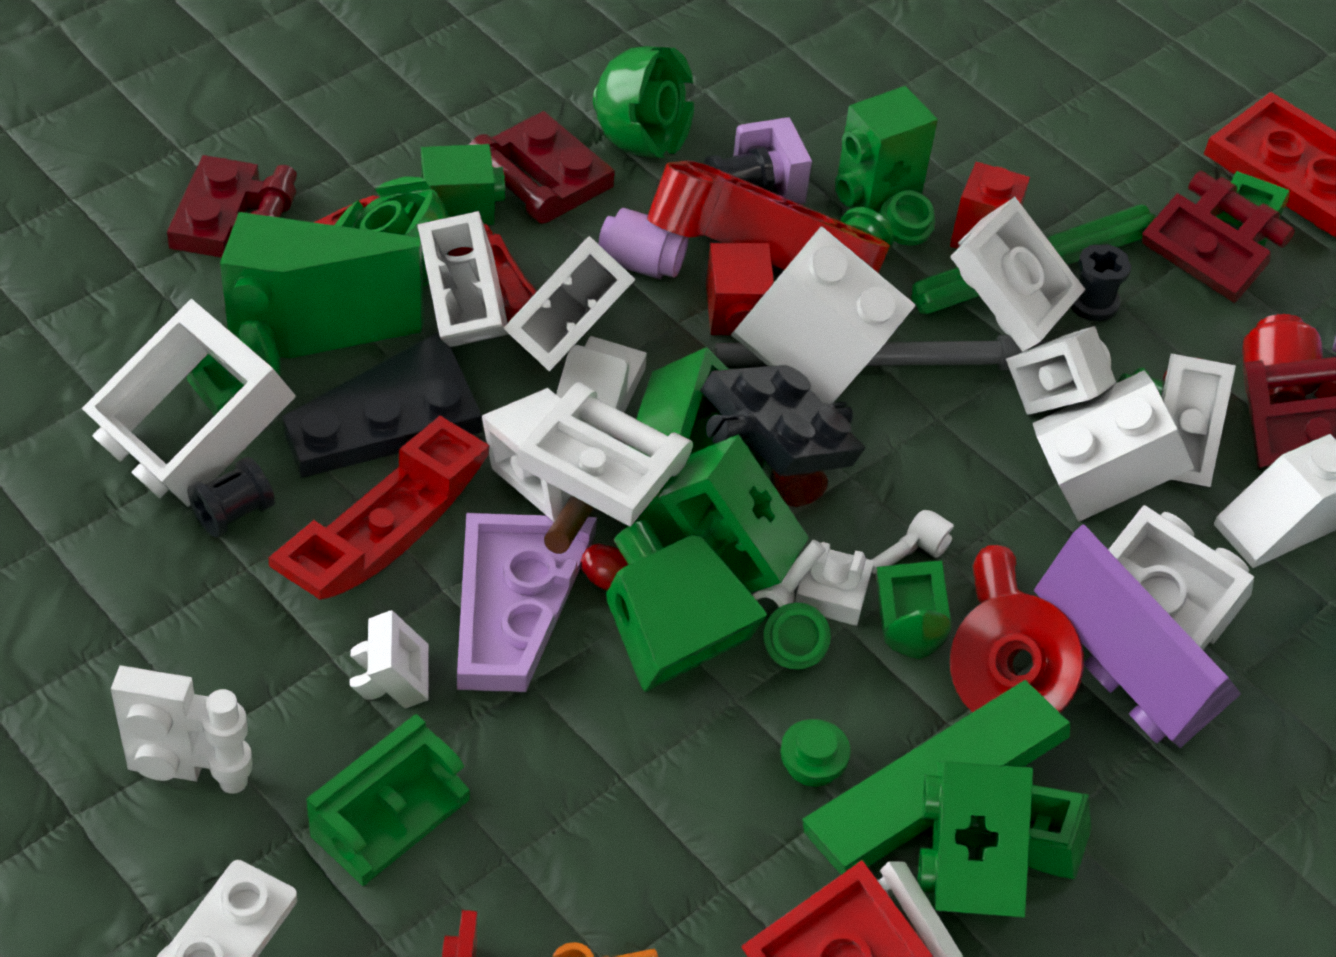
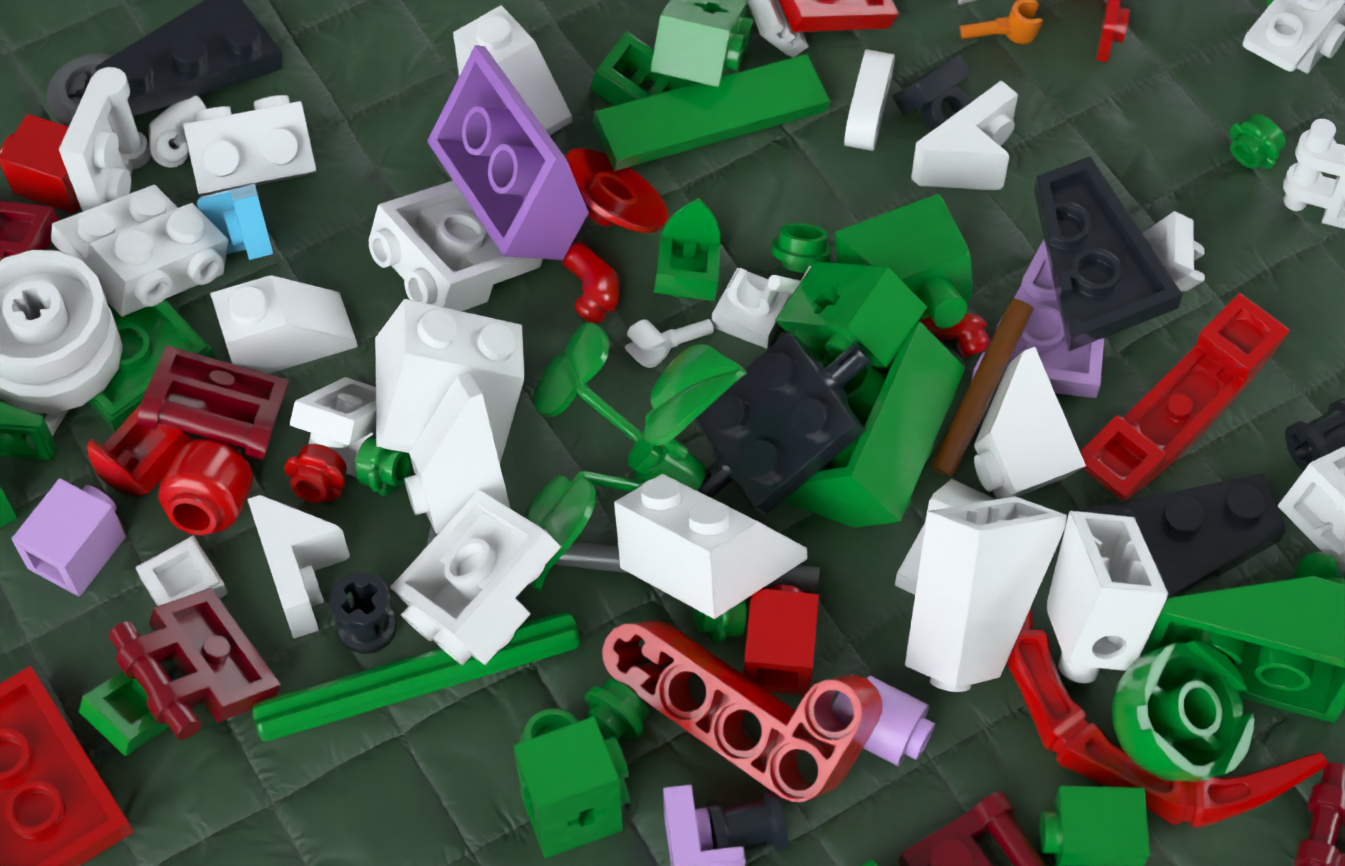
camera: 165 degrees left, 10 degrees up
green hinge [306,714,470,886] -> none
white plate [516,382,693,527] -> none
green plate [780,719,851,787] -> none
red brick [950,161,1030,249] -> none
none -> white tile [135,535,228,606]
none -> white slope [248,495,349,639]
none -> white slope [453,5,572,136]
none -> green plant [523,323,747,591]
none -> white beam [844,49,895,151]
none -> black tile [892,54,972,131]
none -> white slope [911,80,1018,191]
none -> black wing [1034,156,1183,352]
none -> green plate [1229,114,1286,169]

